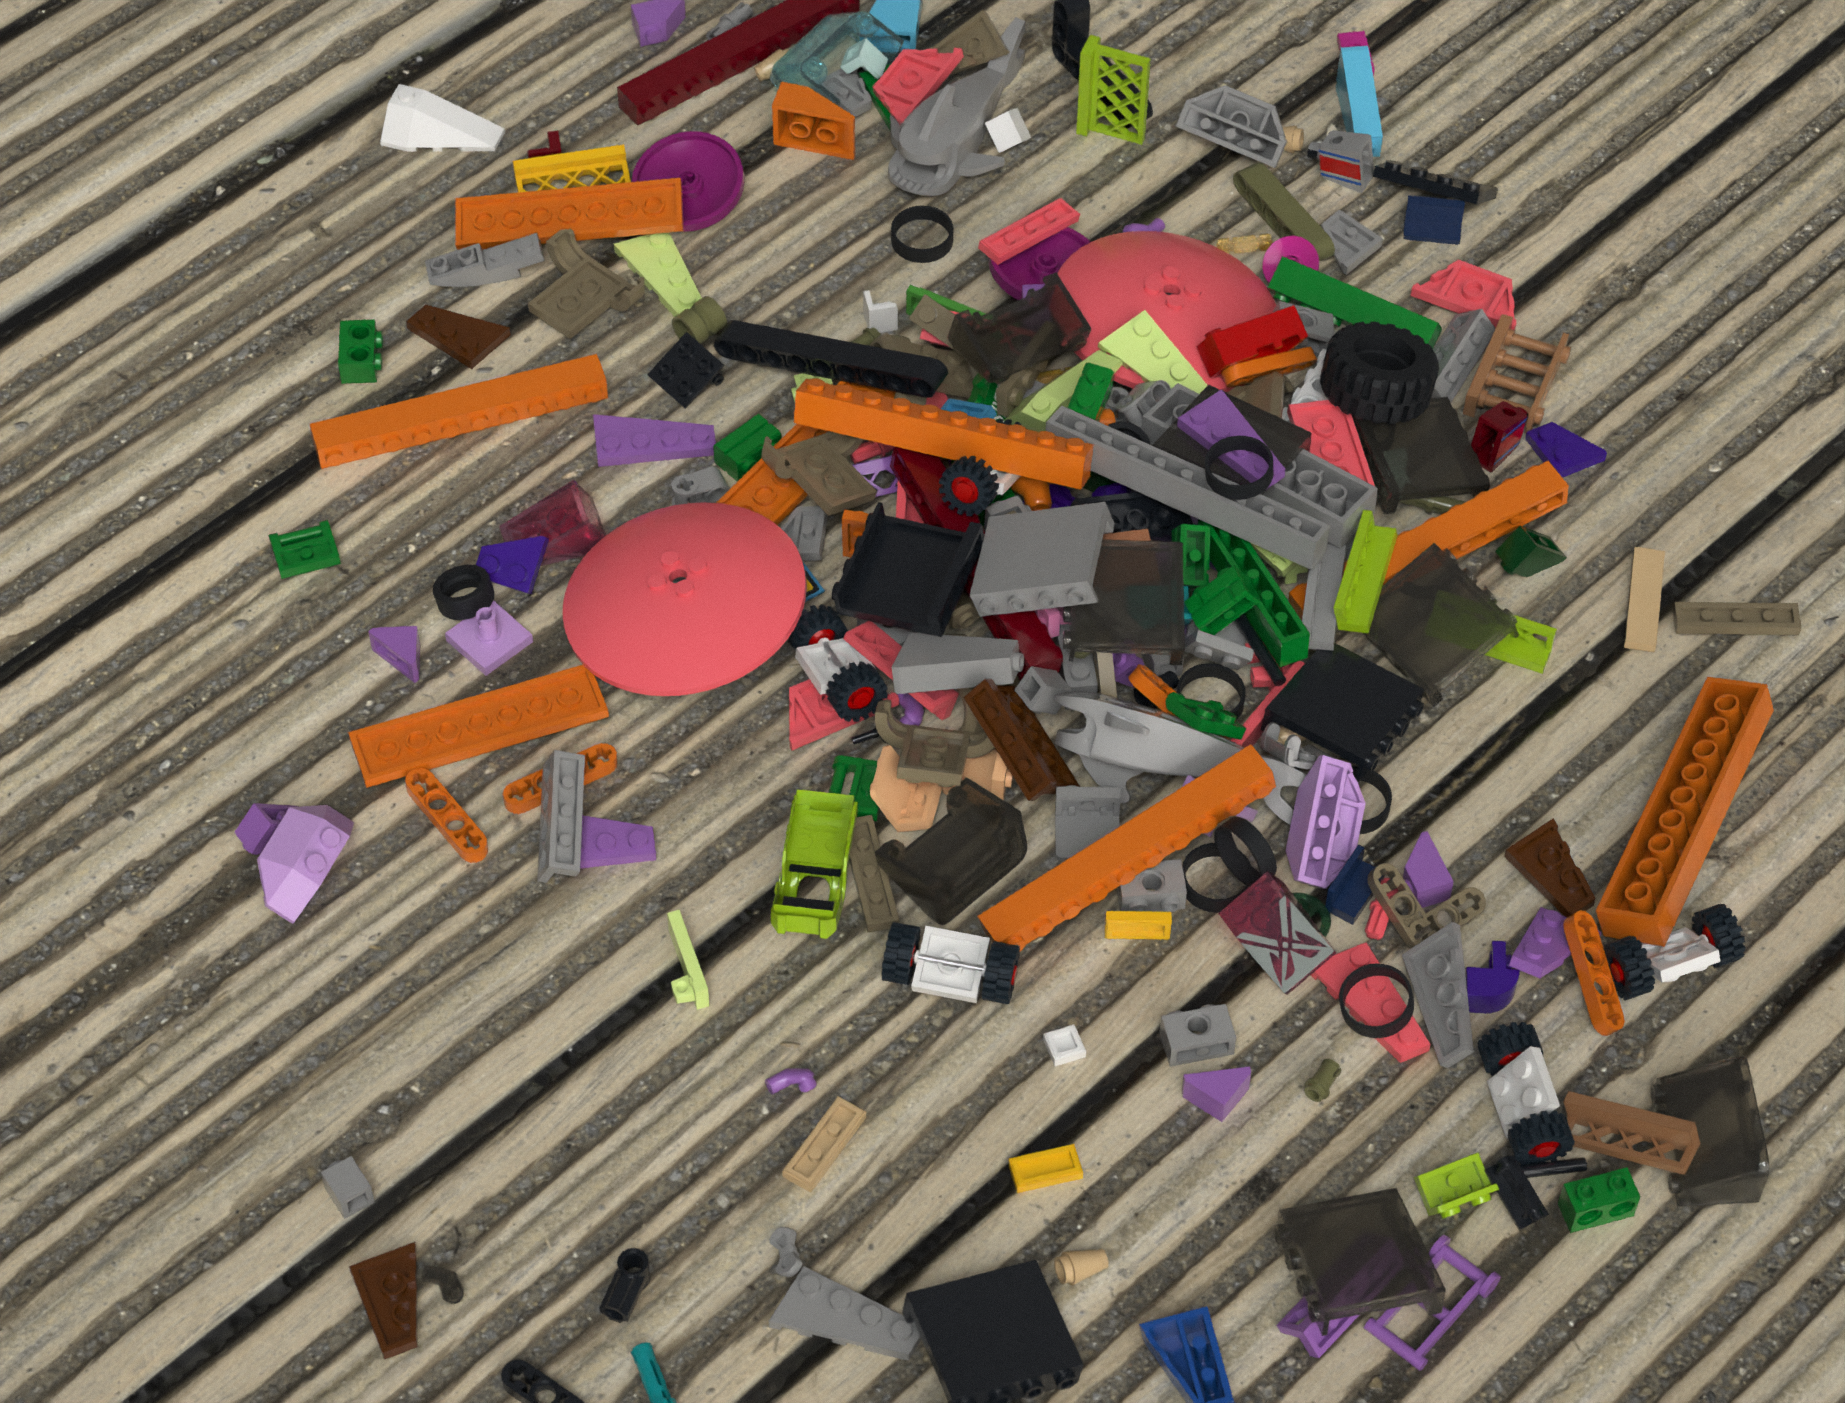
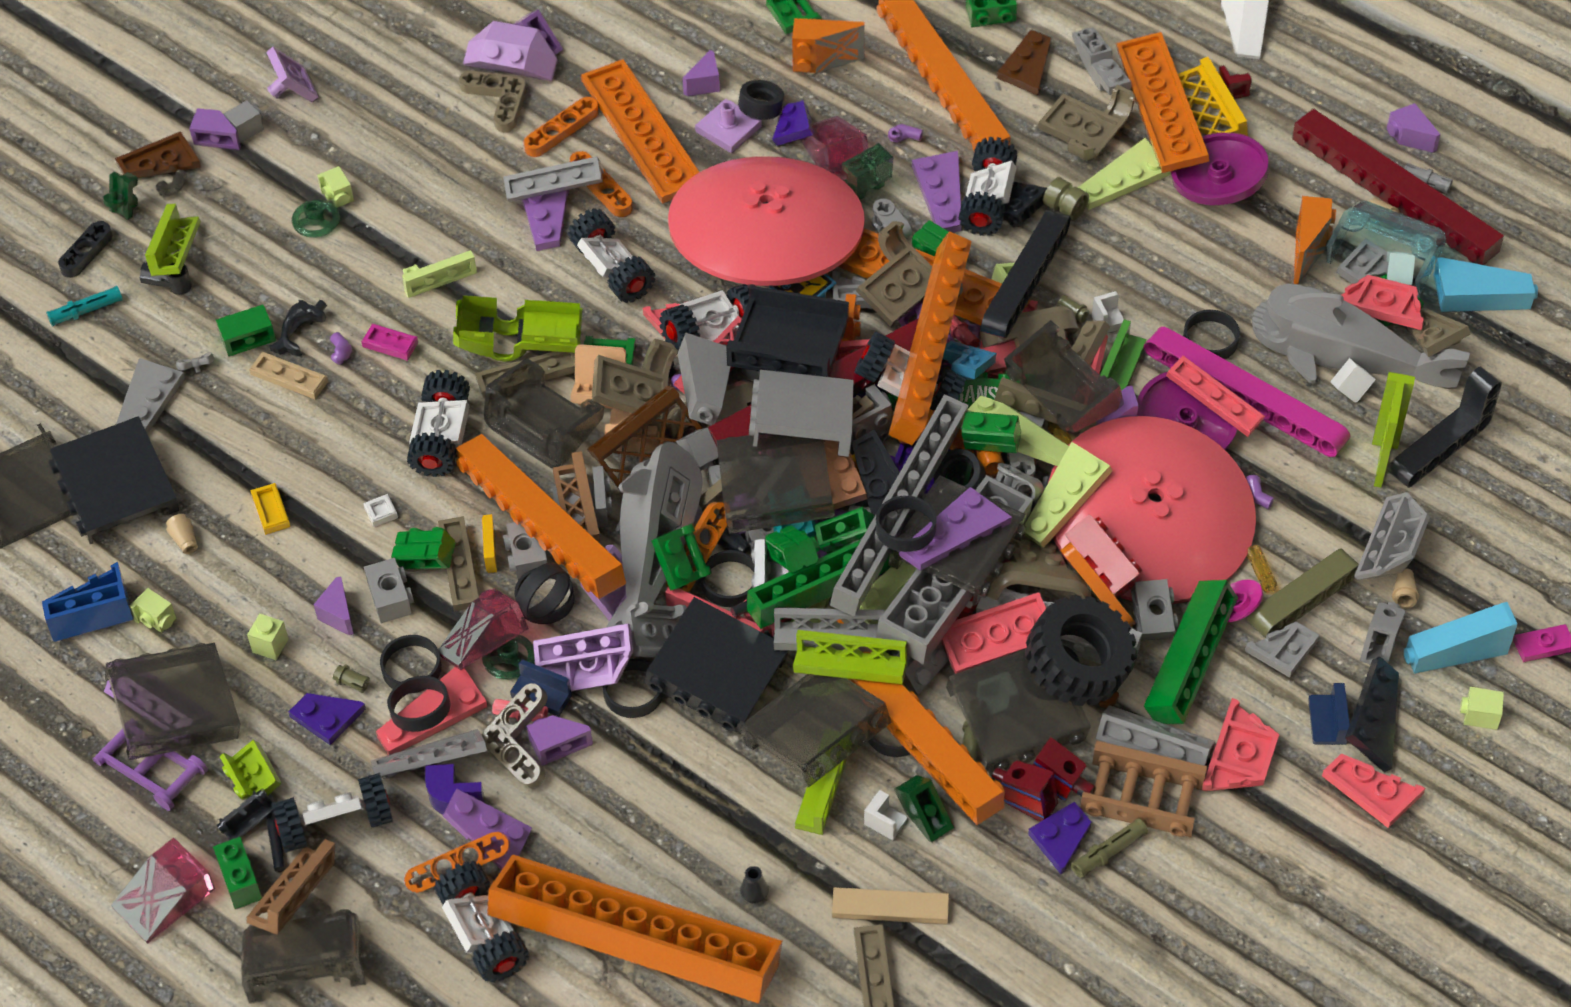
camera: 85 degrees right, 0 degrees up
reddish brown wing [1504,818,1596,917] -> none
none -> dark green hips [103,172,138,220]
none -> clear pink slope [111,837,215,944]
none -> yellowish green brick [129,588,176,633]
none -> lime fence [145,203,201,276]
none -> medium lavender slope [189,108,241,150]
none -> green brick [216,304,276,357]
none -> yellowish green brick [247,614,289,660]
none -> lavender tile [266,47,318,103]
none -> black animal [269,300,327,356]
none -> dark purple wing [288,693,366,745]
none -> clear green piece [291,200,340,238]
none -> yellowish green brick [317,166,354,208]
none -> dark pink plate [361,324,419,361]
none -> black tyre [380,635,442,694]
none -> green brick [391,527,456,570]
none -> dark tan plate [438,516,480,612]
none -> dark tan beam [459,71,526,133]
none -> medium nougat fence [552,451,600,543]
none -> plate [568,208,656,303]
none -> black cone [740,866,769,903]
none -> orange slope [792,18,865,73]
none -> clear green hips [842,143,894,200]
none -> white panel [864,790,907,840]
none -> medium lavender arm [888,124,923,143]
none -> plate [958,137,1018,236]
none -> dark red torso [991,760,1058,822]
none -> olive pin [1071,818,1148,878]
none -> dark pink beam [1144,326,1351,457]
none -> coral wing [1322,753,1426,828]
none -> yellowish green brick [1460,687,1504,730]

